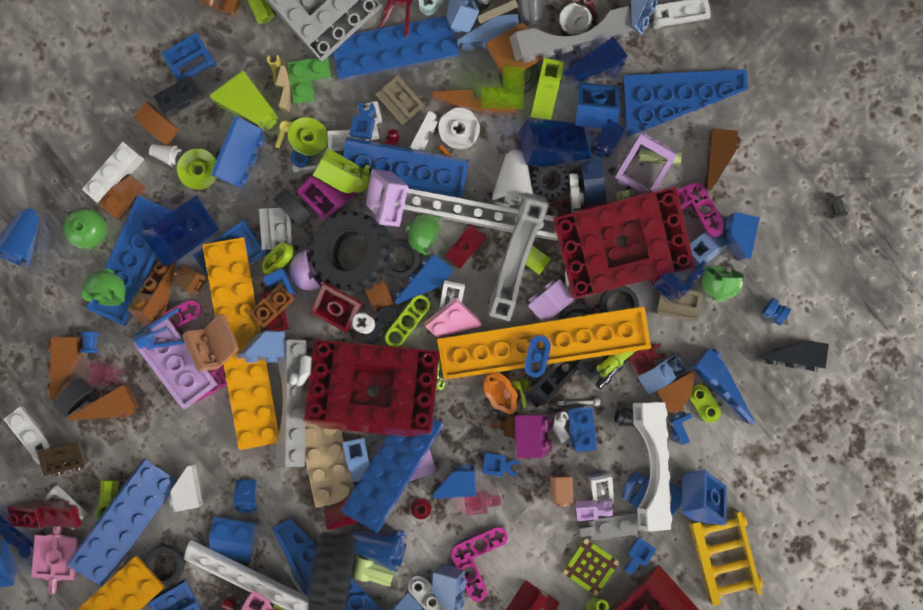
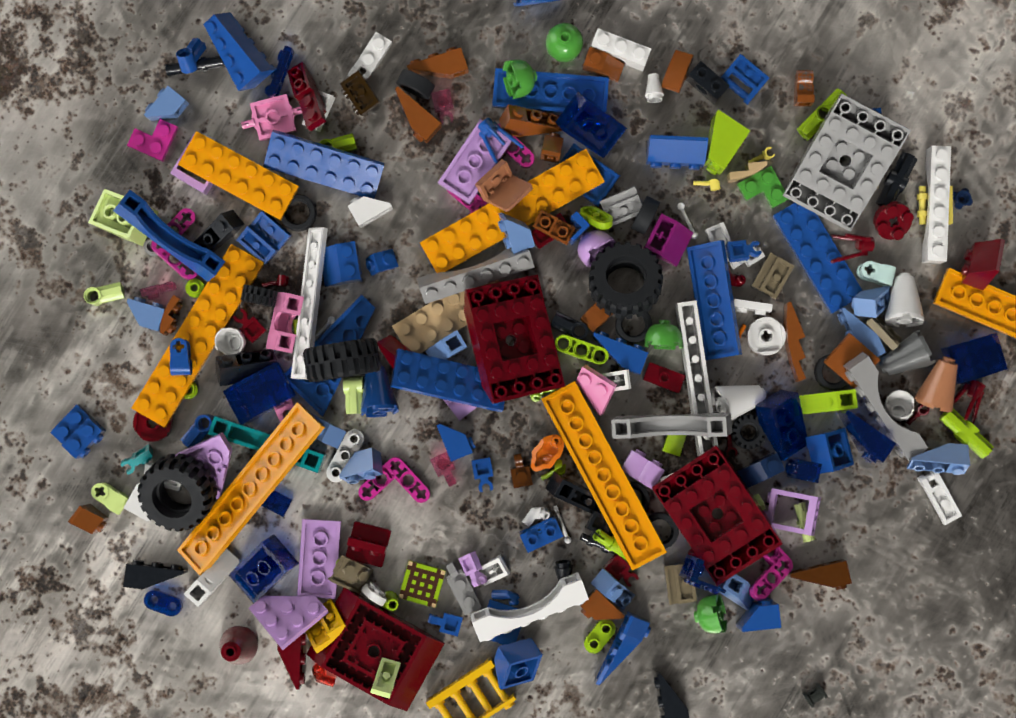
camera: 80 degrees right, 0 degrees up
blue bush [80,332,100,353] -> none
lime dish [177,148,217,190] -> none
lime dish [287,117,328,155] -> none
white arm [290,356,311,387] -> none
blue plate [291,150,311,168] -> none
dark red slope [310,282,363,333] -> none
lime piece [313,148,370,193] -> none
white bush [352,313,375,334] -> none
lavender window [364,169,408,226] -> none
dark red plate [411,498,431,519] -> none
clear neon green plate [481,66,525,109] -> none
magenta slope [515,414,552,458] -> none
blue plate [525,335,551,377] -> none
nougat brick [550,474,573,507] -> none
white plate [568,174,584,211] -> none
blue wing [623,69,748,138] -> none
blue bracket [669,411,693,445] -> none
blue wheel [762,298,791,326] -> none

